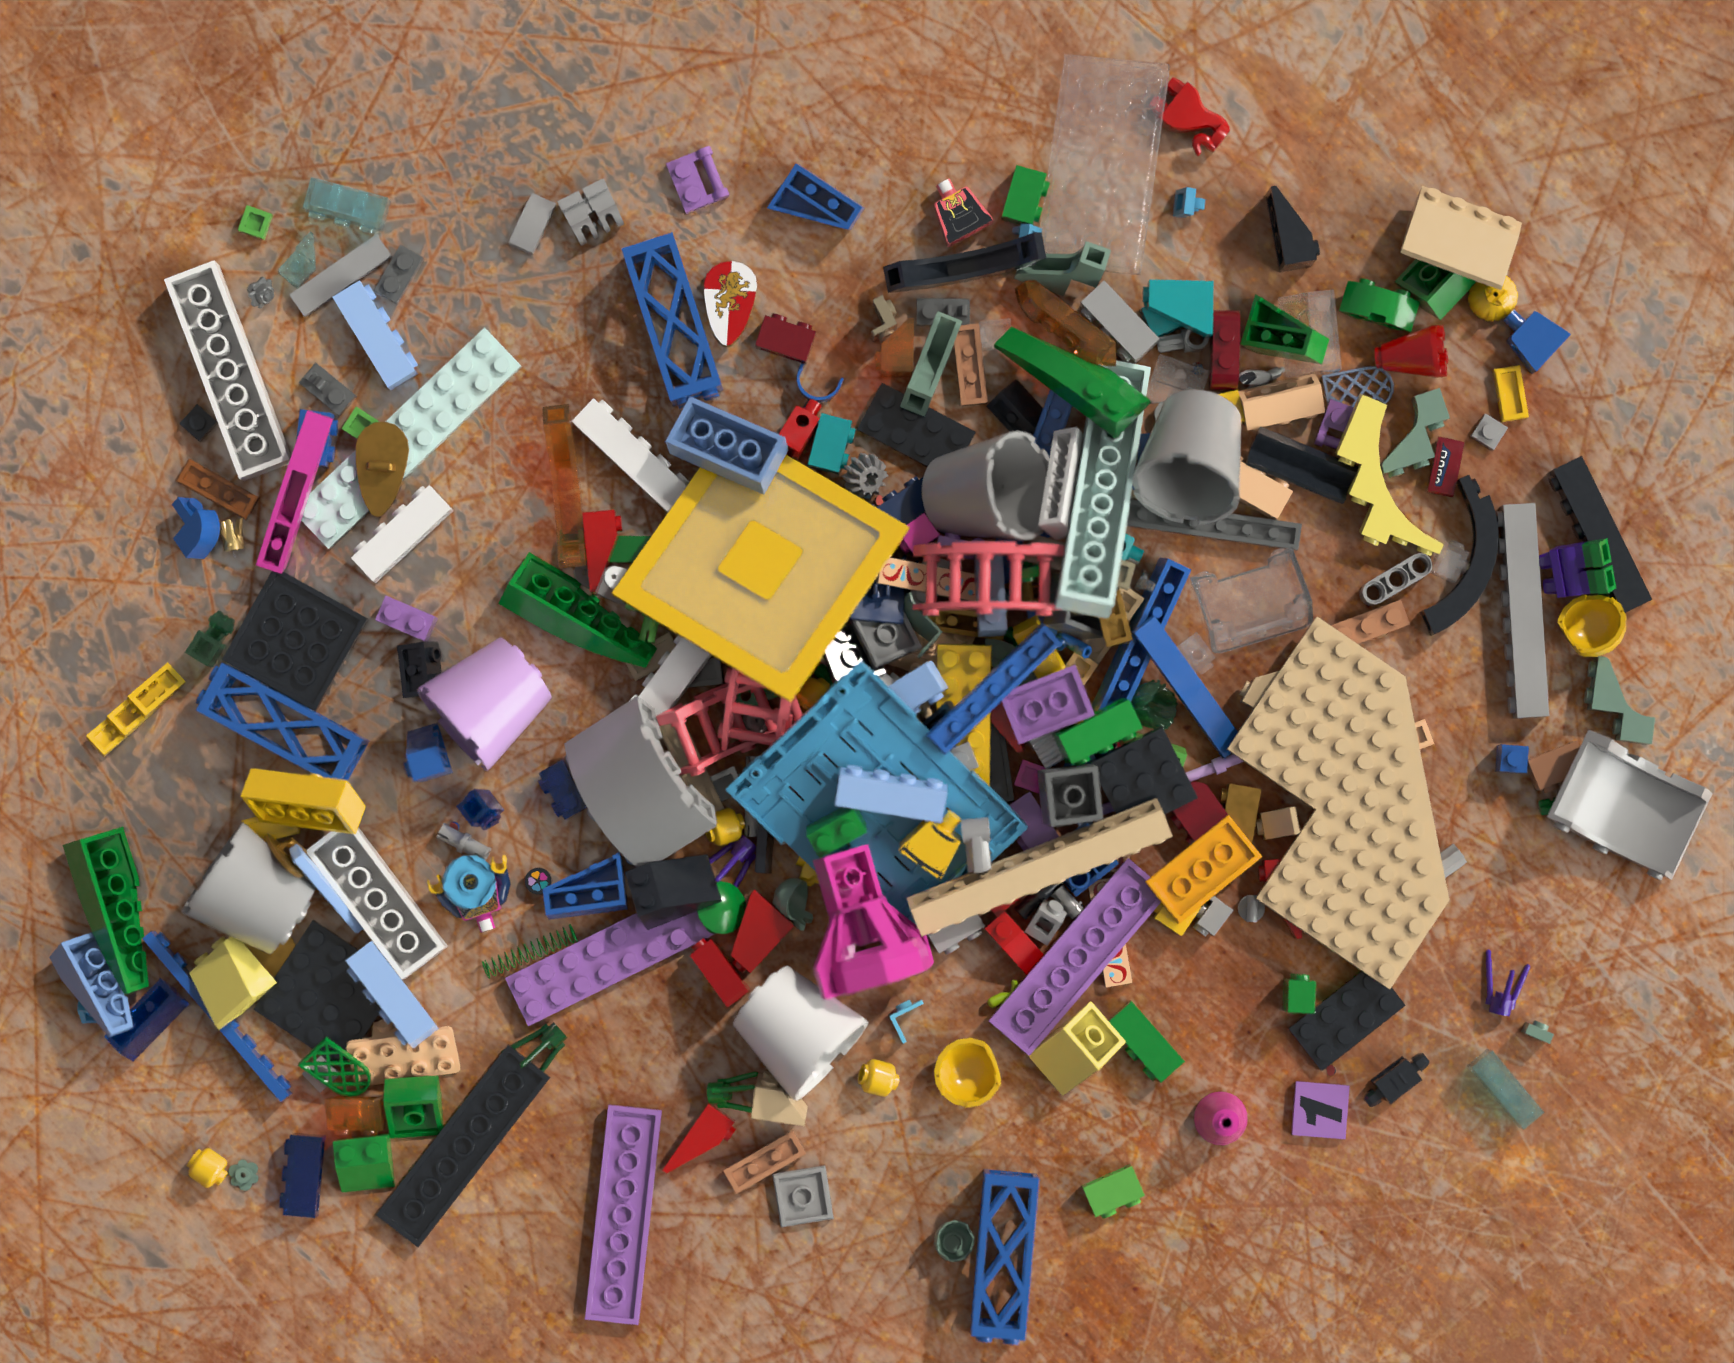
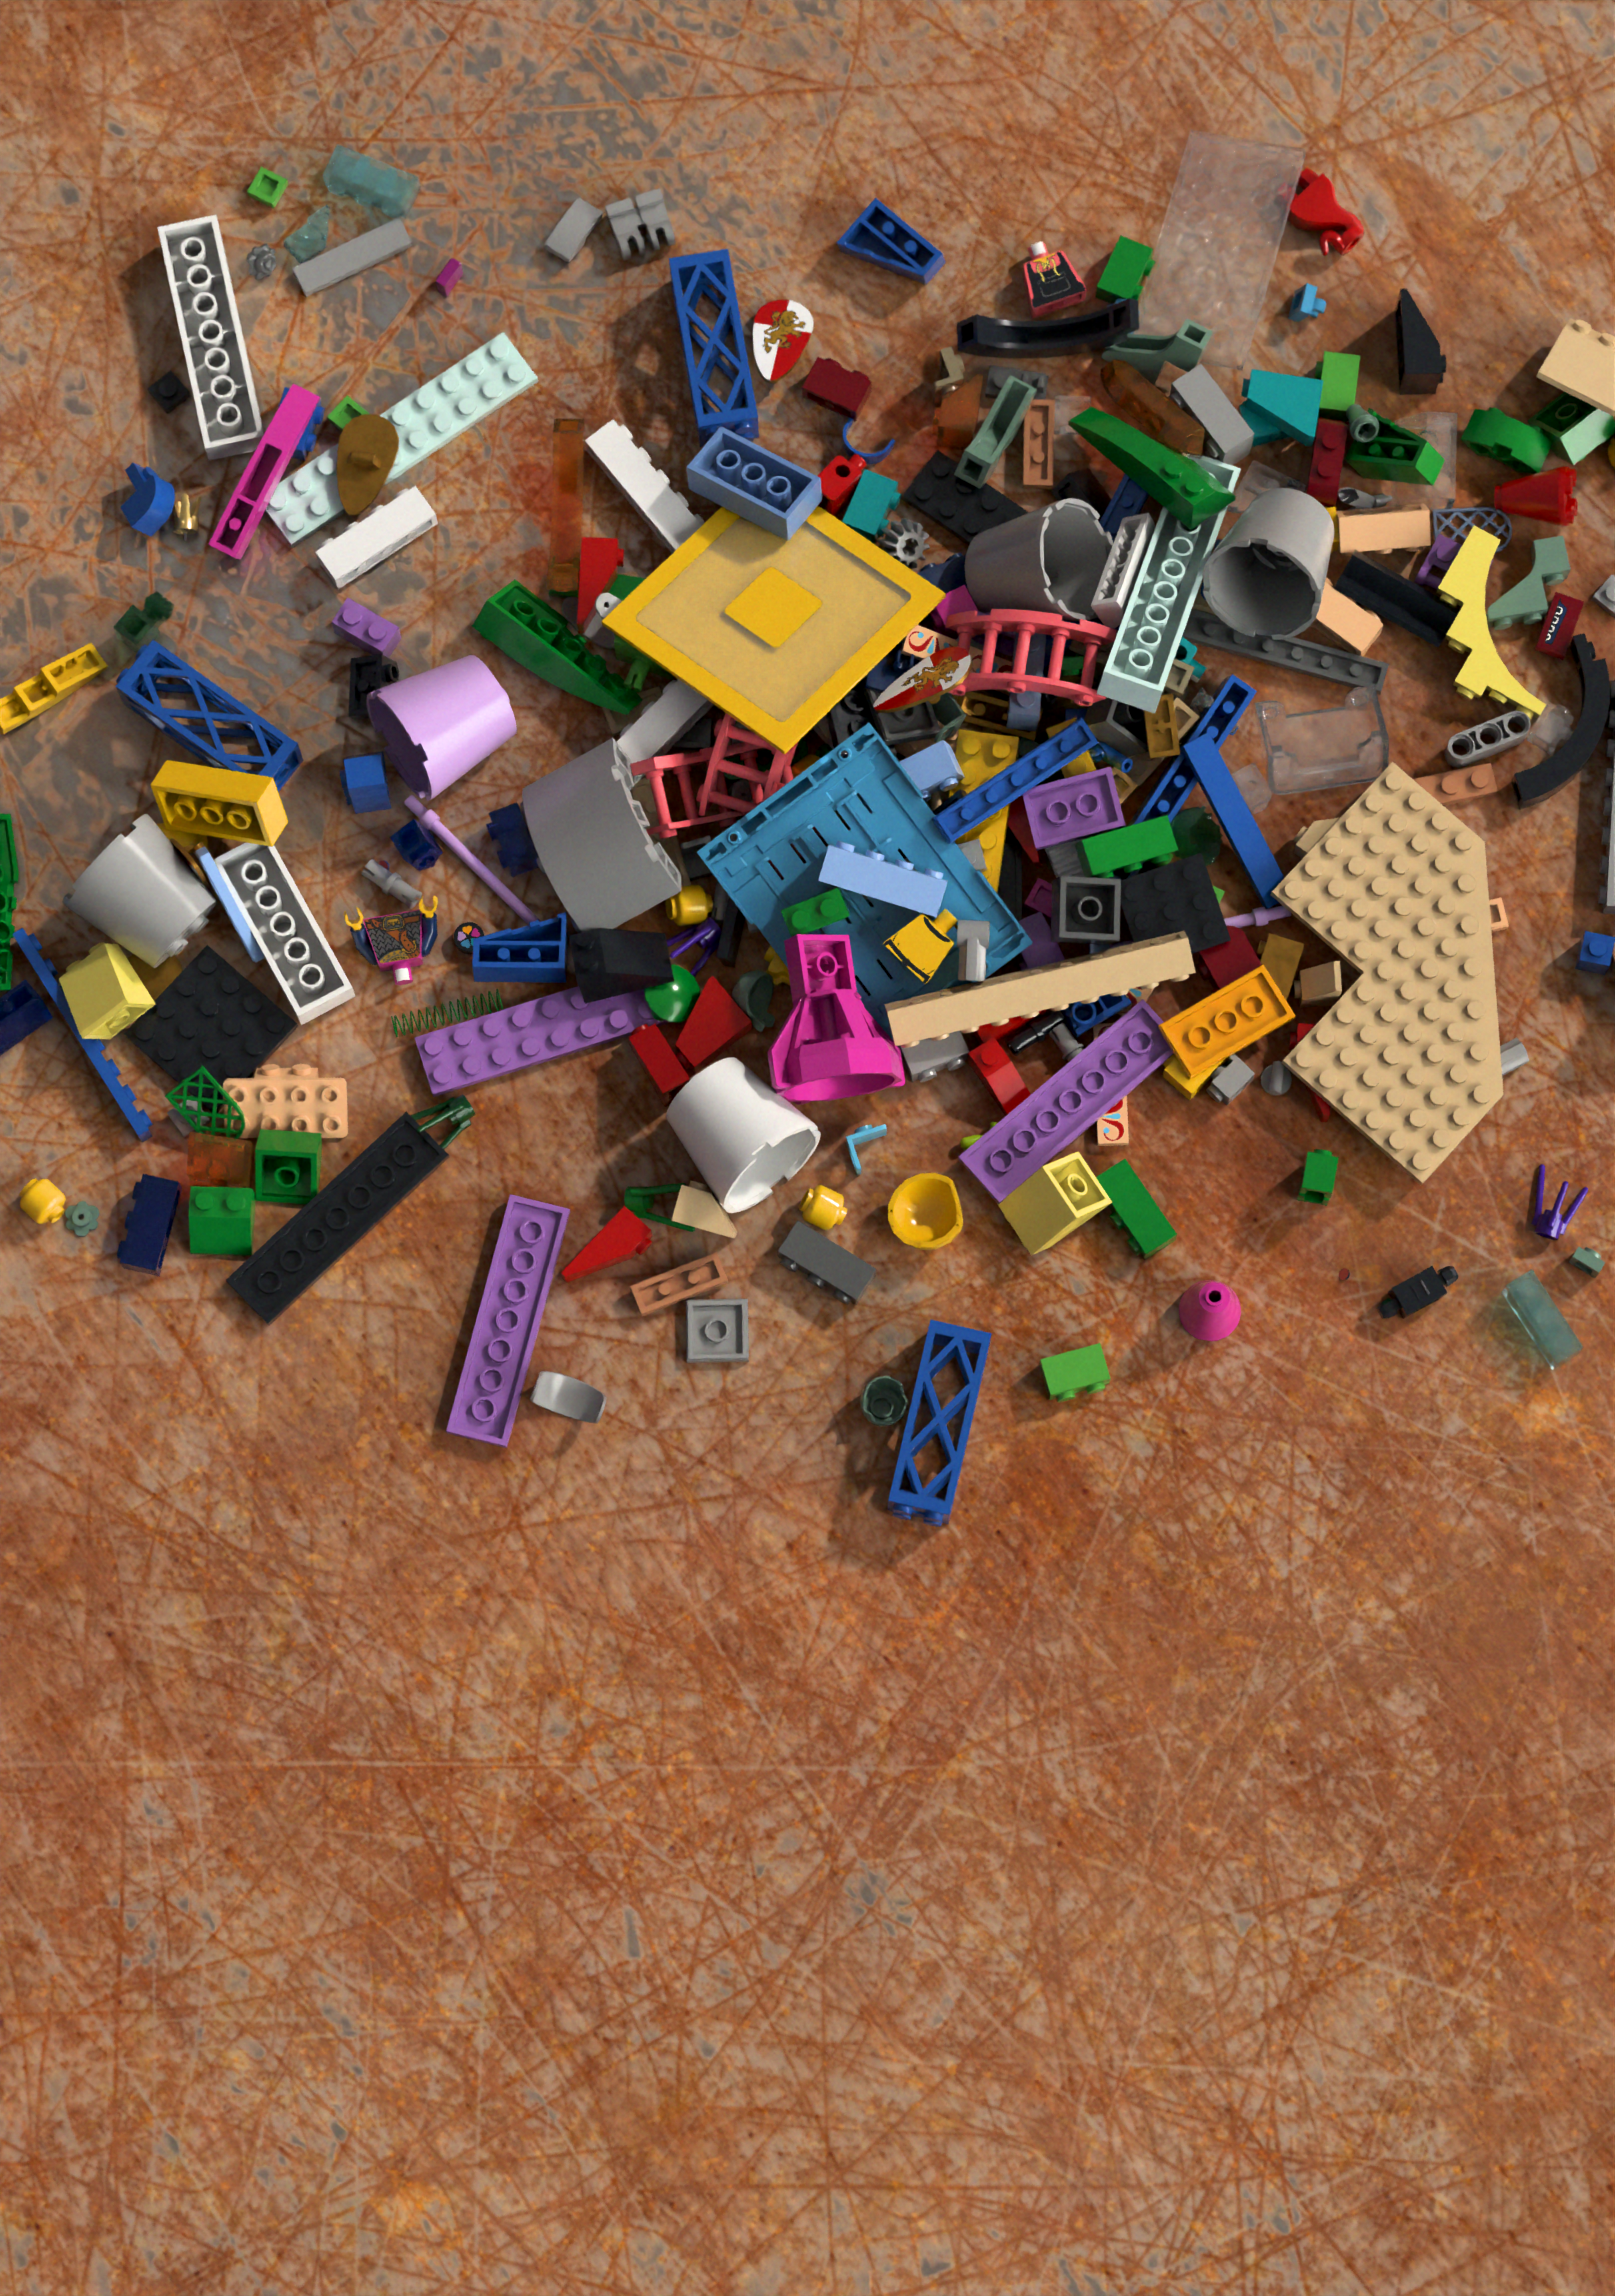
camera: 10 degrees right, 10 degrees down
dark orange tile [176,459,259,521] -> none
black plate [222,571,368,712] -> none
dark grey plate [299,362,357,416] -> none
light blue brick [333,280,418,390] -> none
light blue brick [346,941,439,1048] -> none
dark grey plate [374,245,424,305] -> none
dark azure tile [442,856,496,909] -> none
medium lavender plate [666,146,730,214] -> none
light grey brick [1024,899,1067,945] -> none
light grey axle [1157,328,1209,353] -> none
black plate [1288,971,1406,1071] -> none
medium lavender tile [1291,1081,1349,1139] -> none
none -> lavender bar [404,795,541,925]
none -> magenta tile [436,257,463,297]
none -> light grey piece [530,1371,606,1424]
none -> dark grey brick [778,1220,876,1306]
none -> shield [873,647,973,713]
none -> bright green brick [1314,351,1360,422]
none -> sand green cone [1345,404,1379,442]

